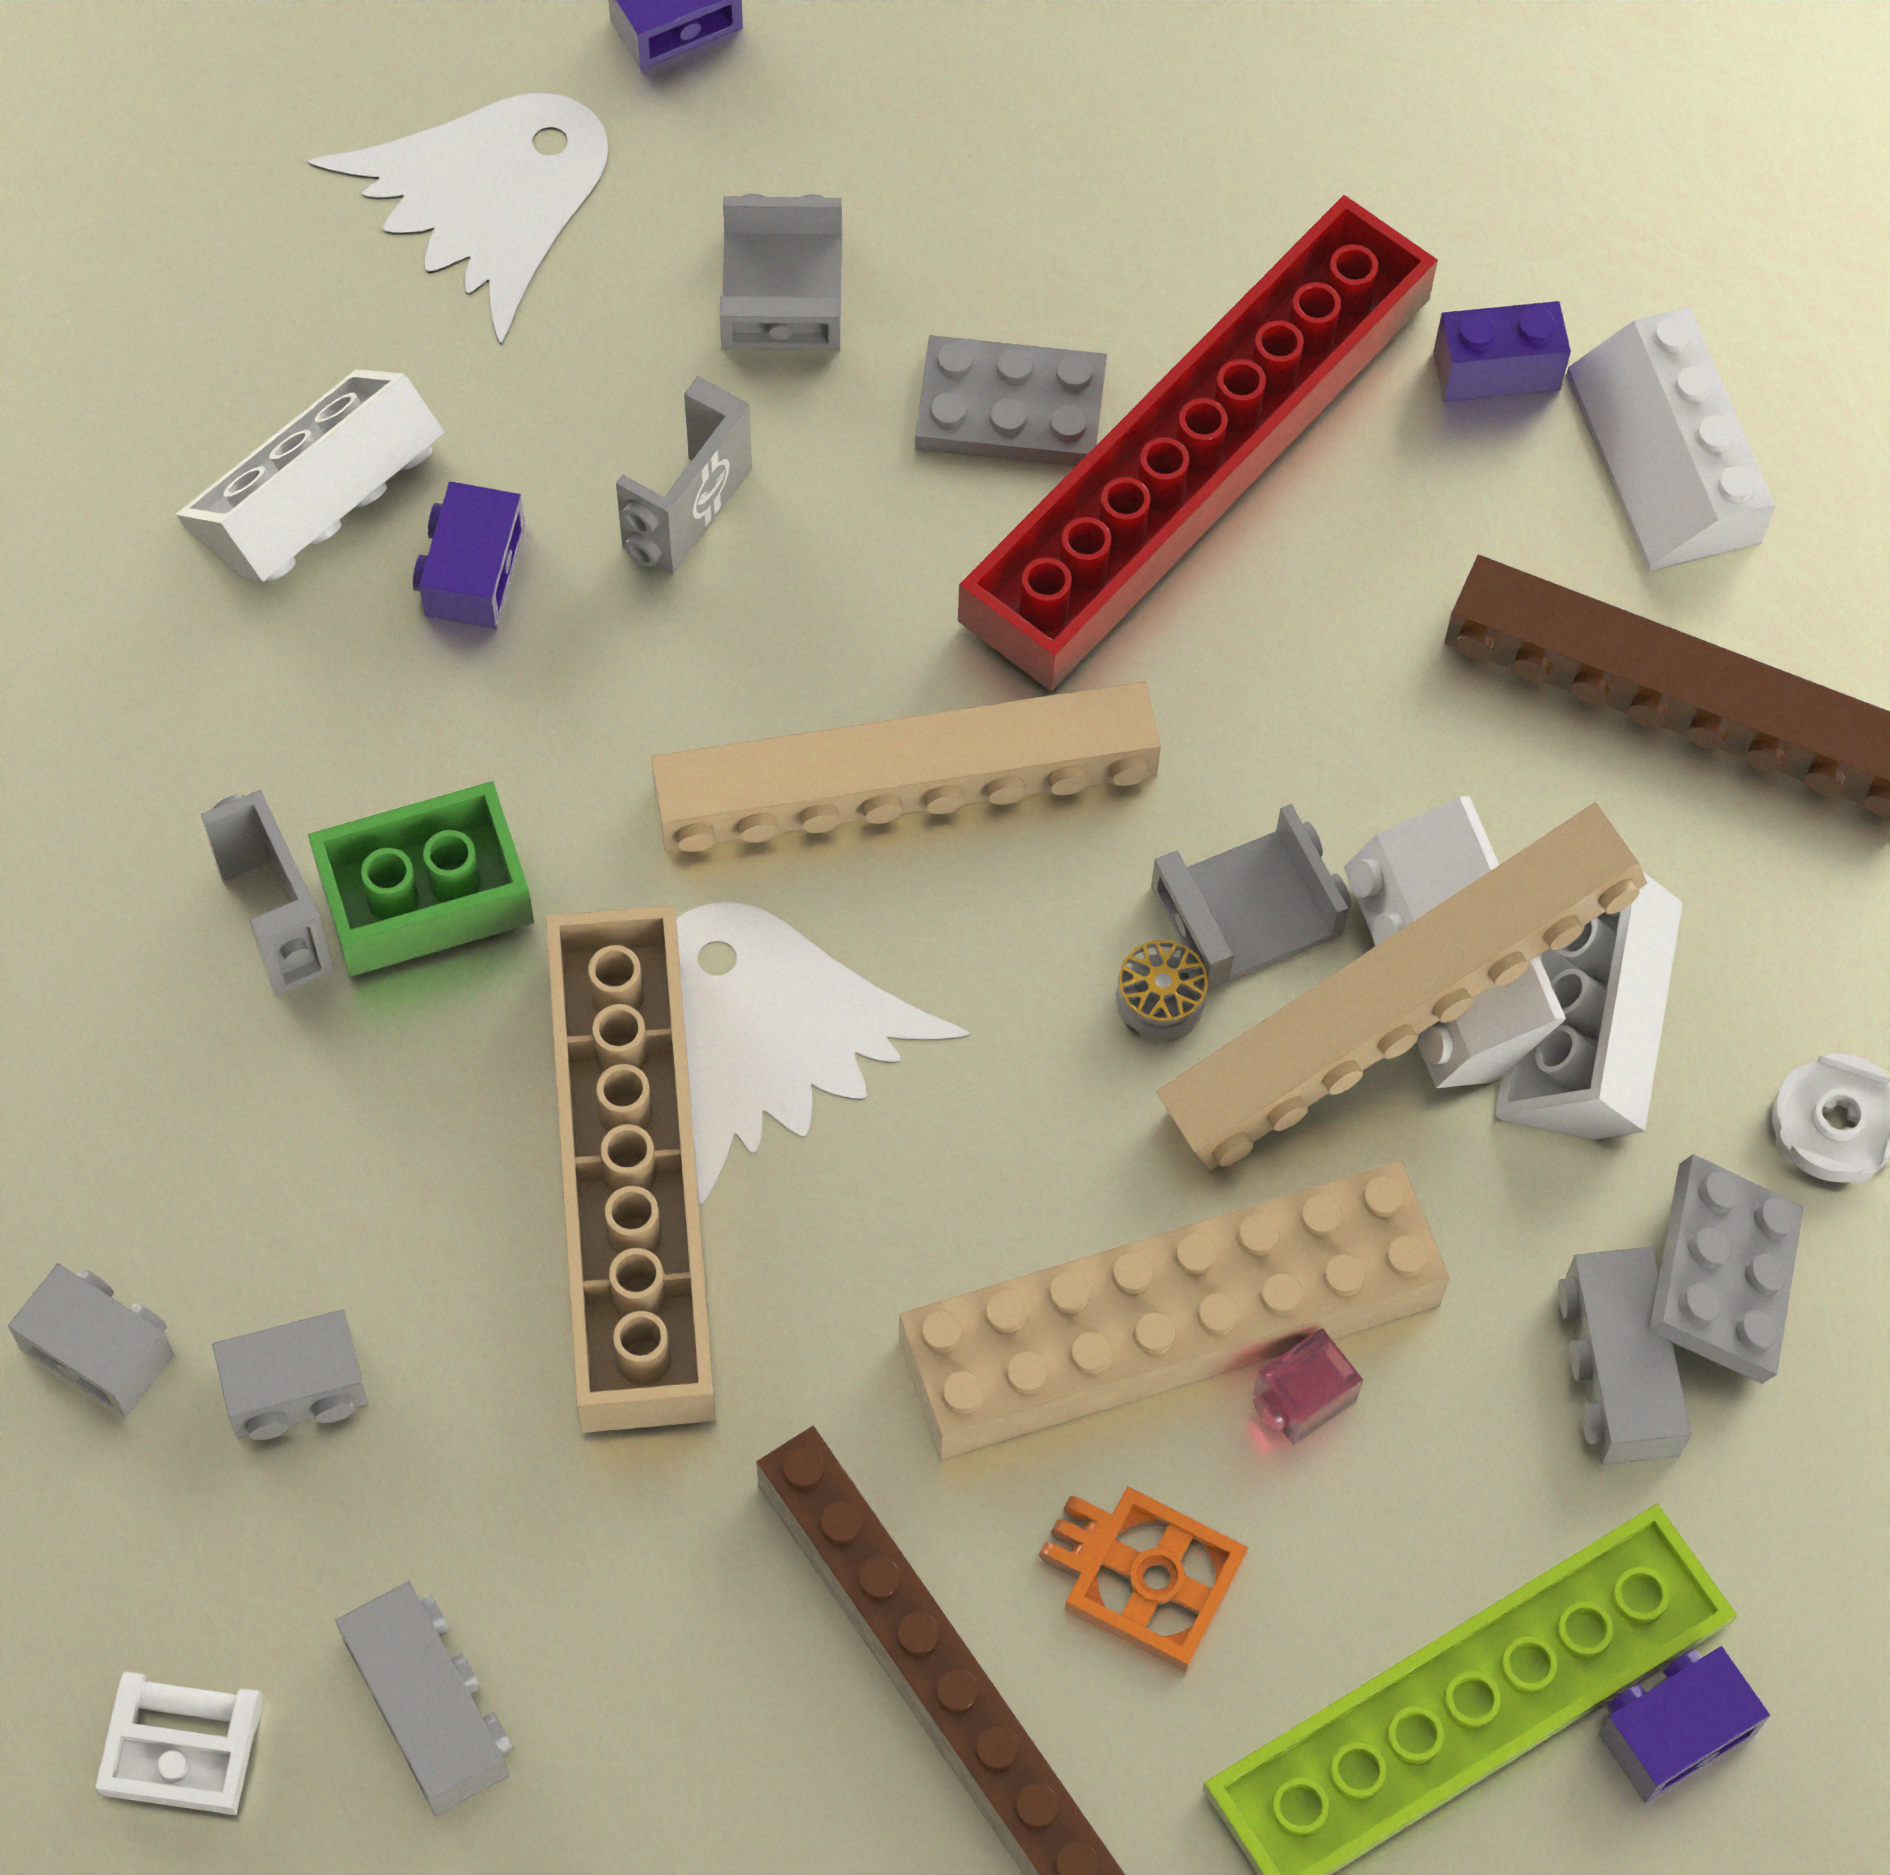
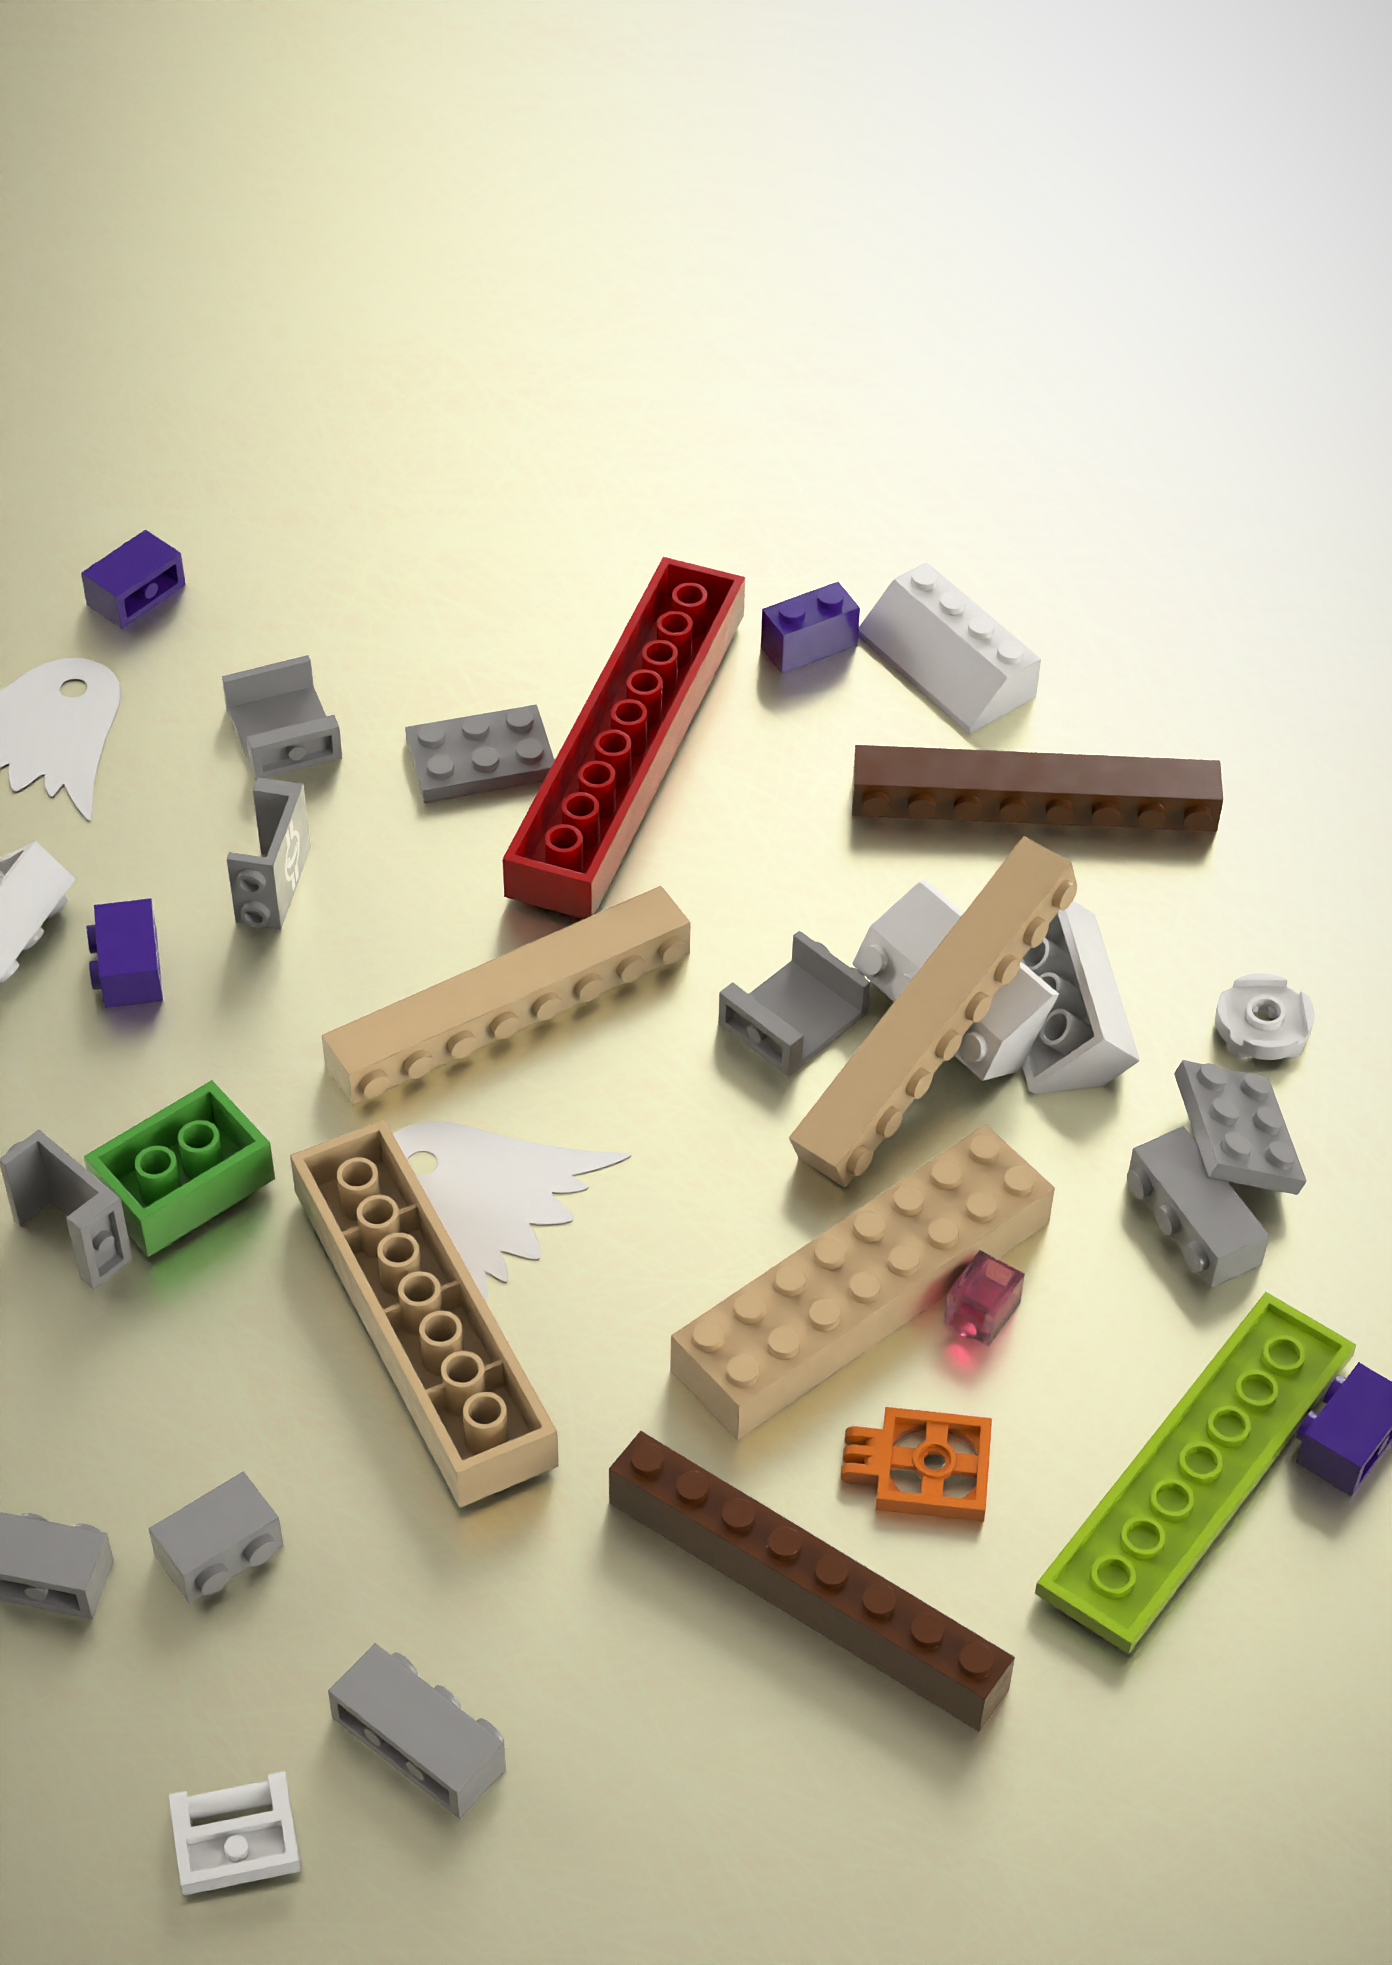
camera: 20 degrees left, 15 degrees down
light grey wheel [1116,940,1208,1042] -> none

